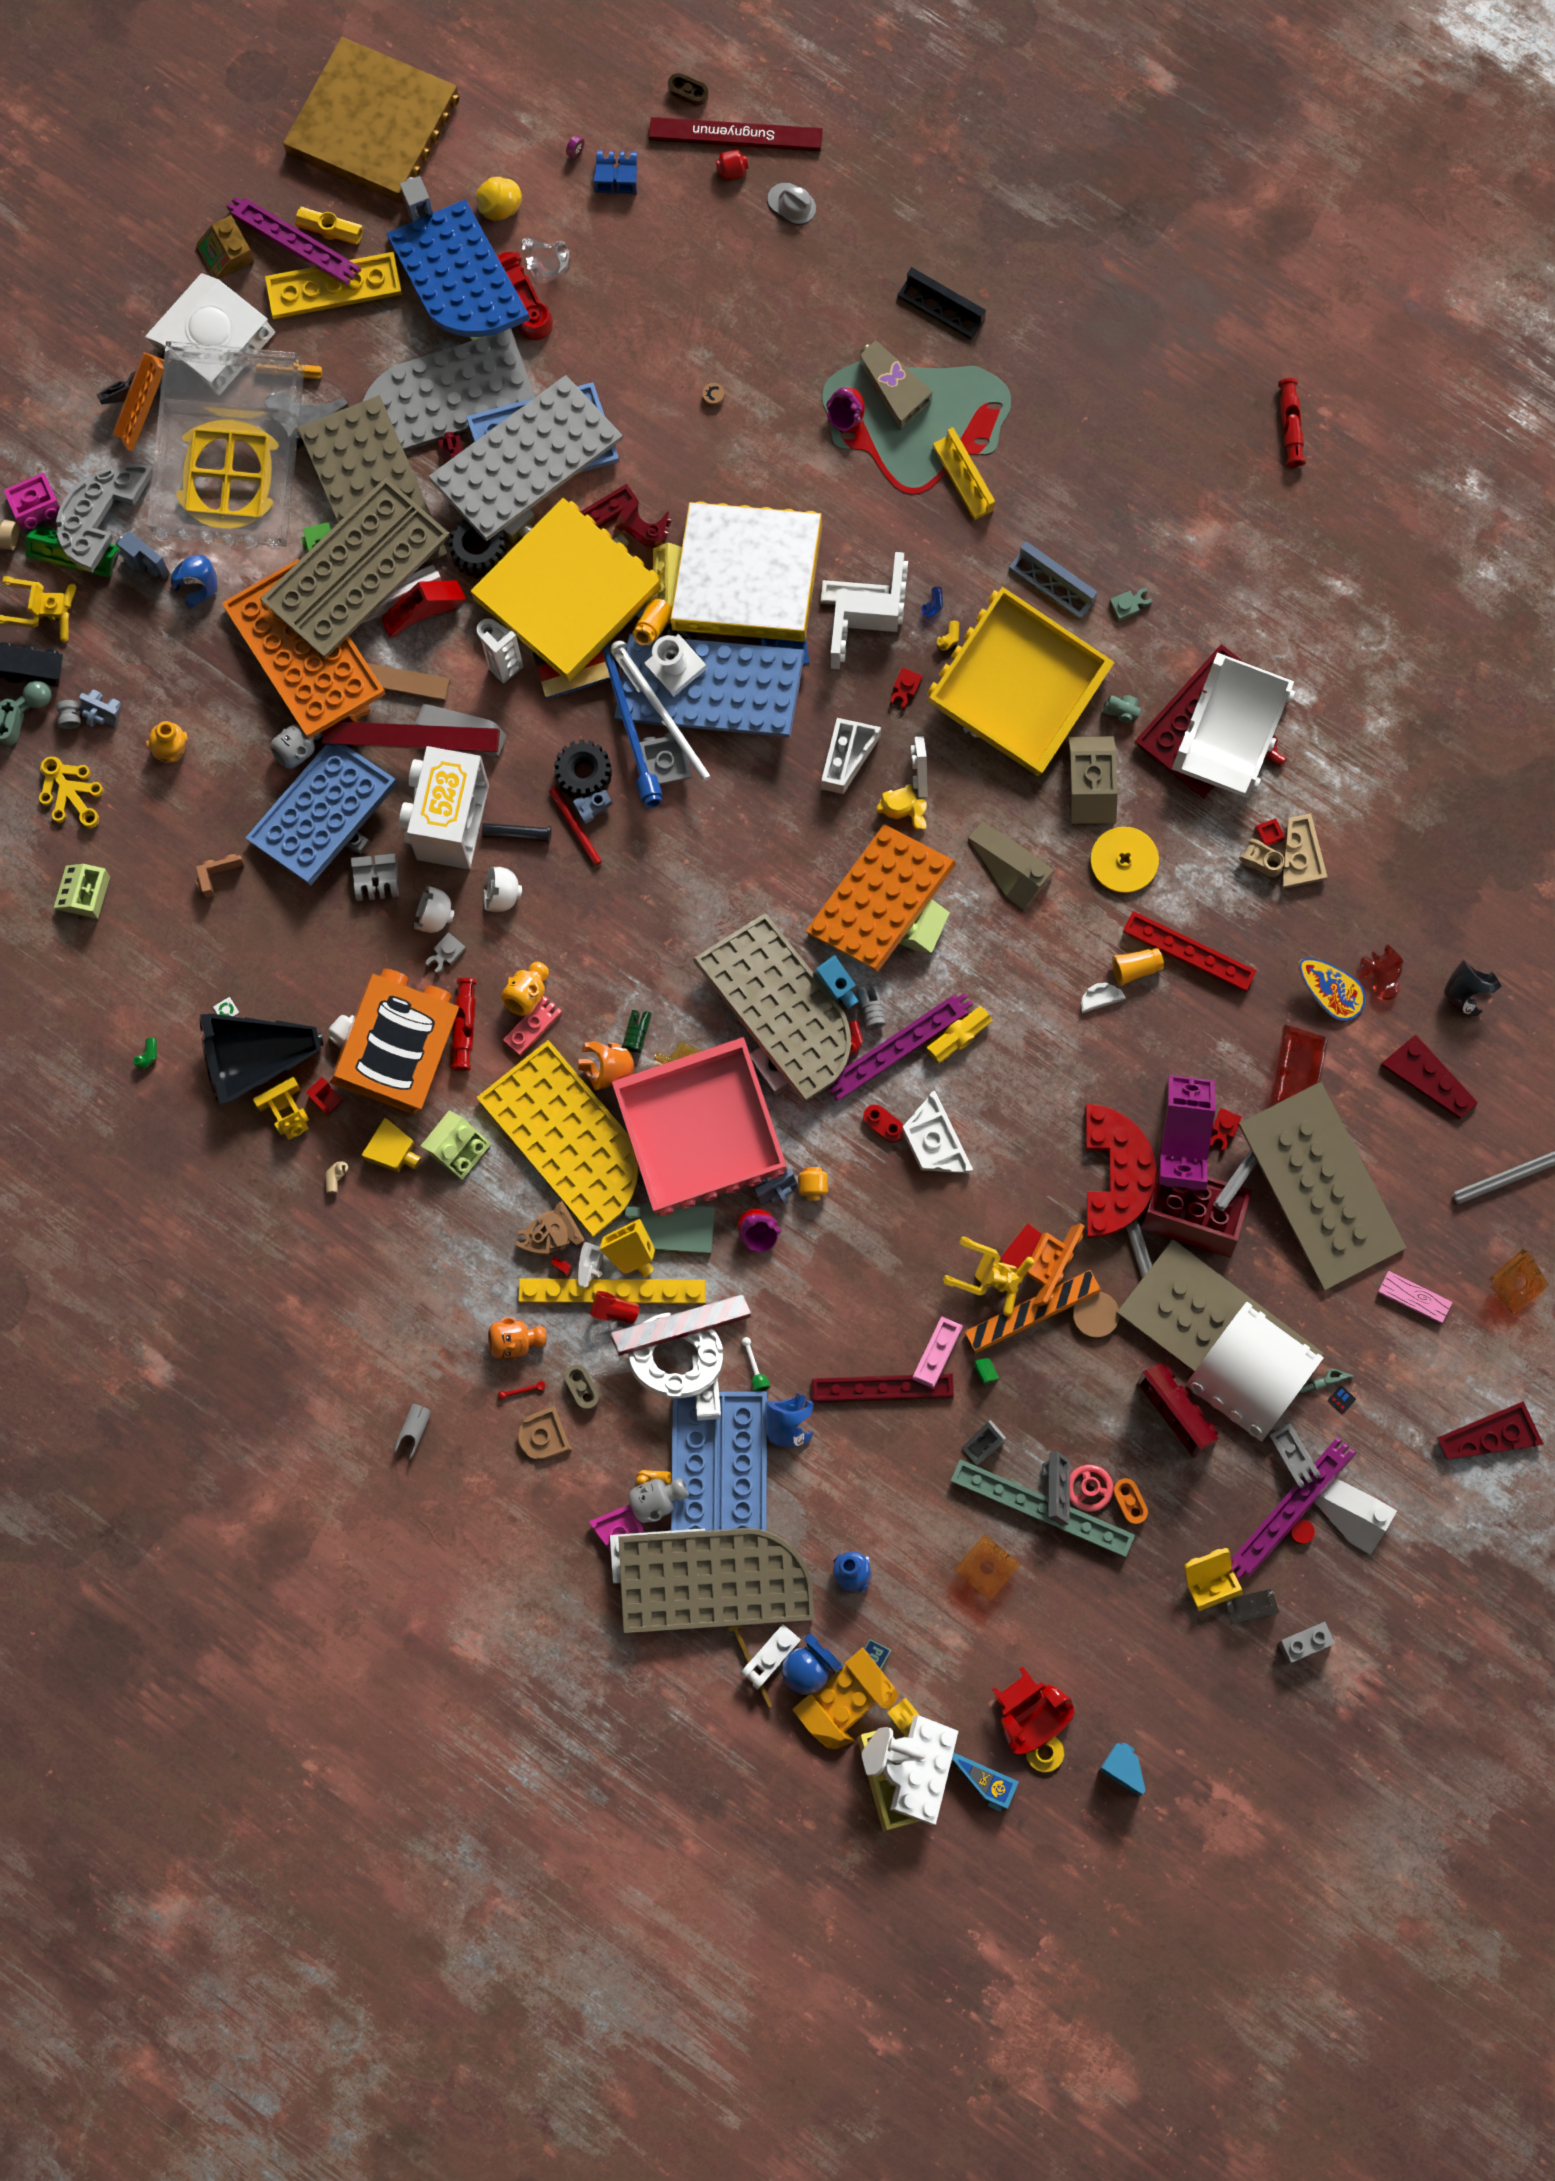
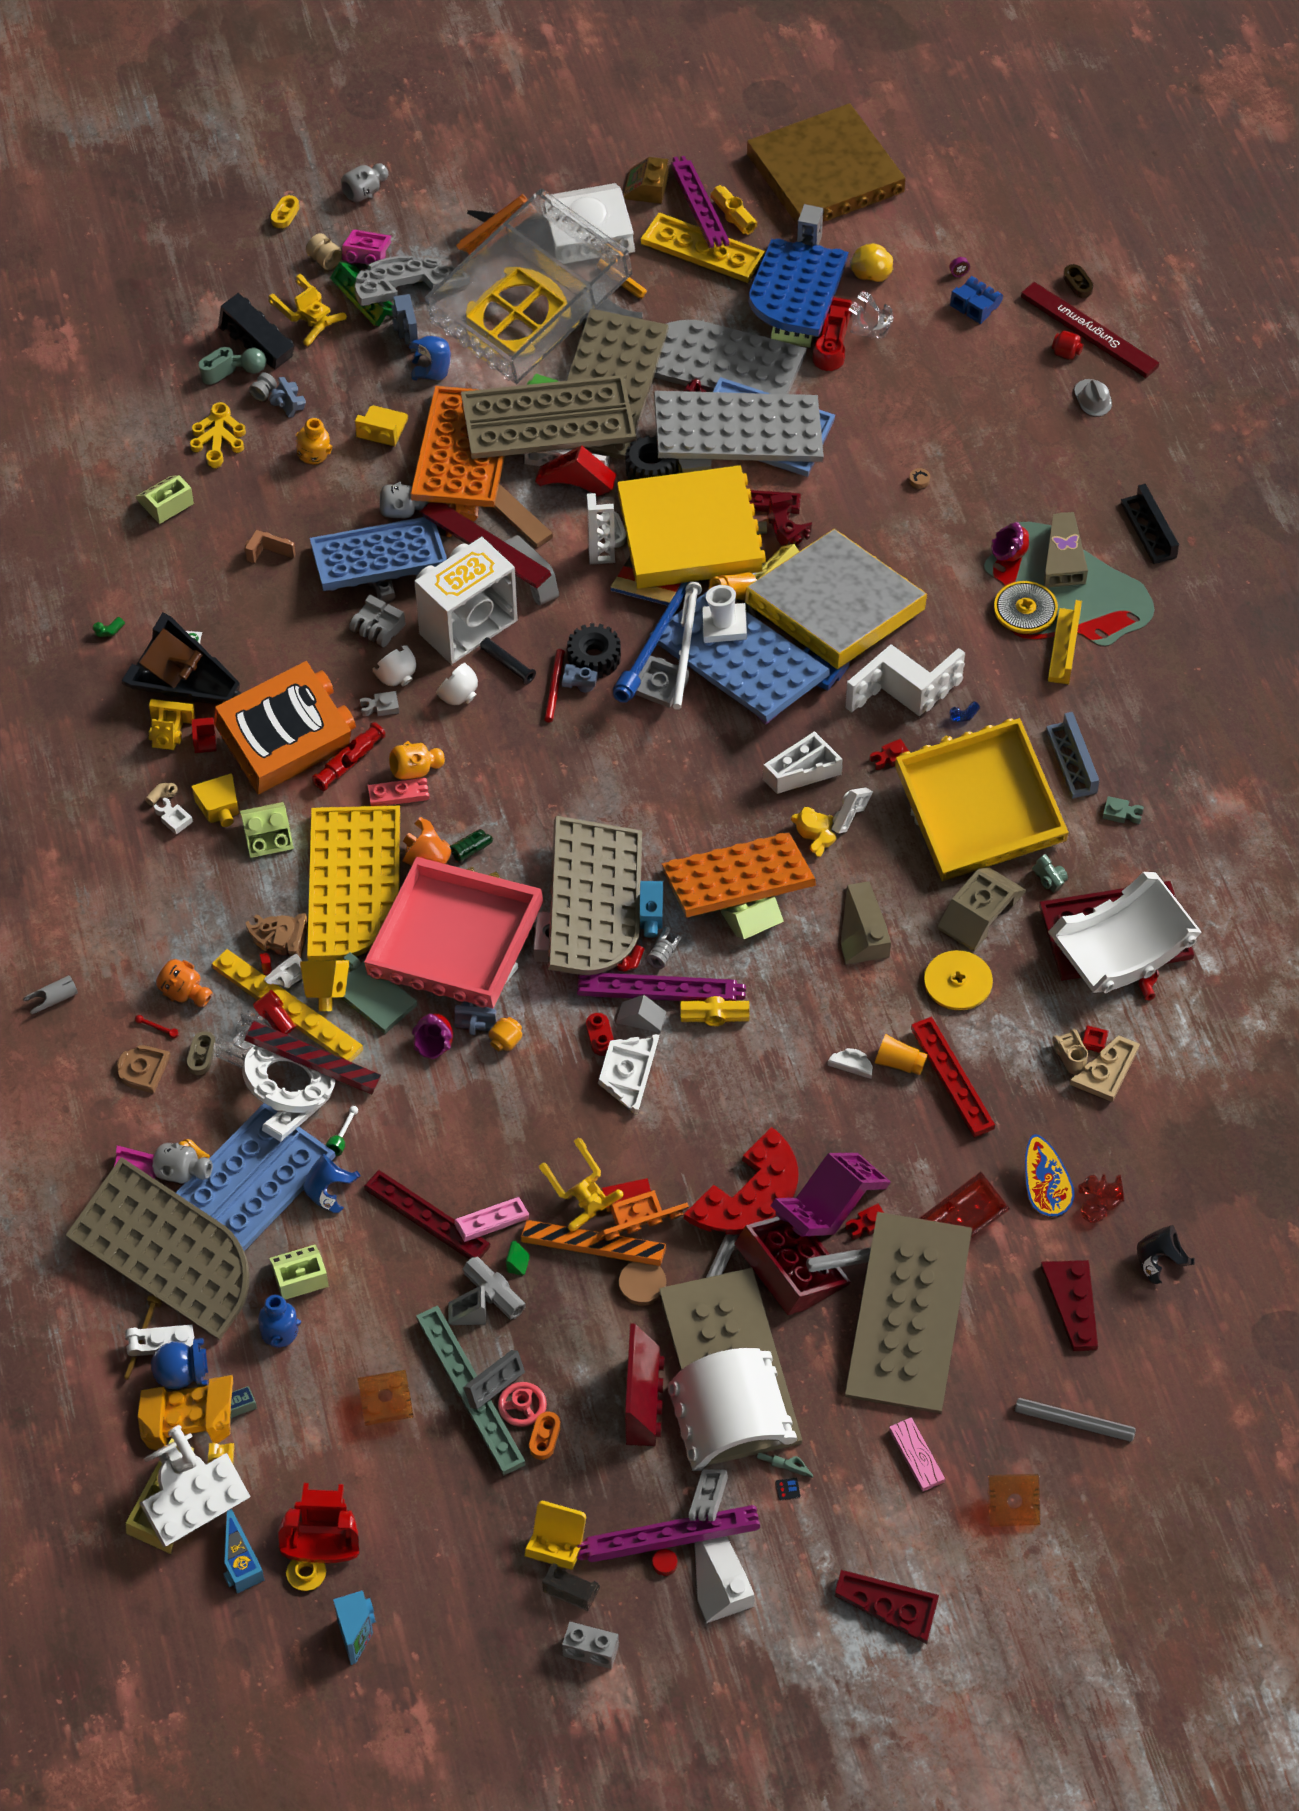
camera: 35 degrees right, 20 degrees down
none -> reddish brown plate [139,628,202,688]
none -> white plate [154,798,193,835]
none -> yellowish green slope [269,1245,329,1300]
none -> yellow bracket [355,405,408,446]
none -> light grey piece [462,1256,526,1320]
none -> light grey slope [616,995,666,1033]
none -> piece [994,581,1058,634]

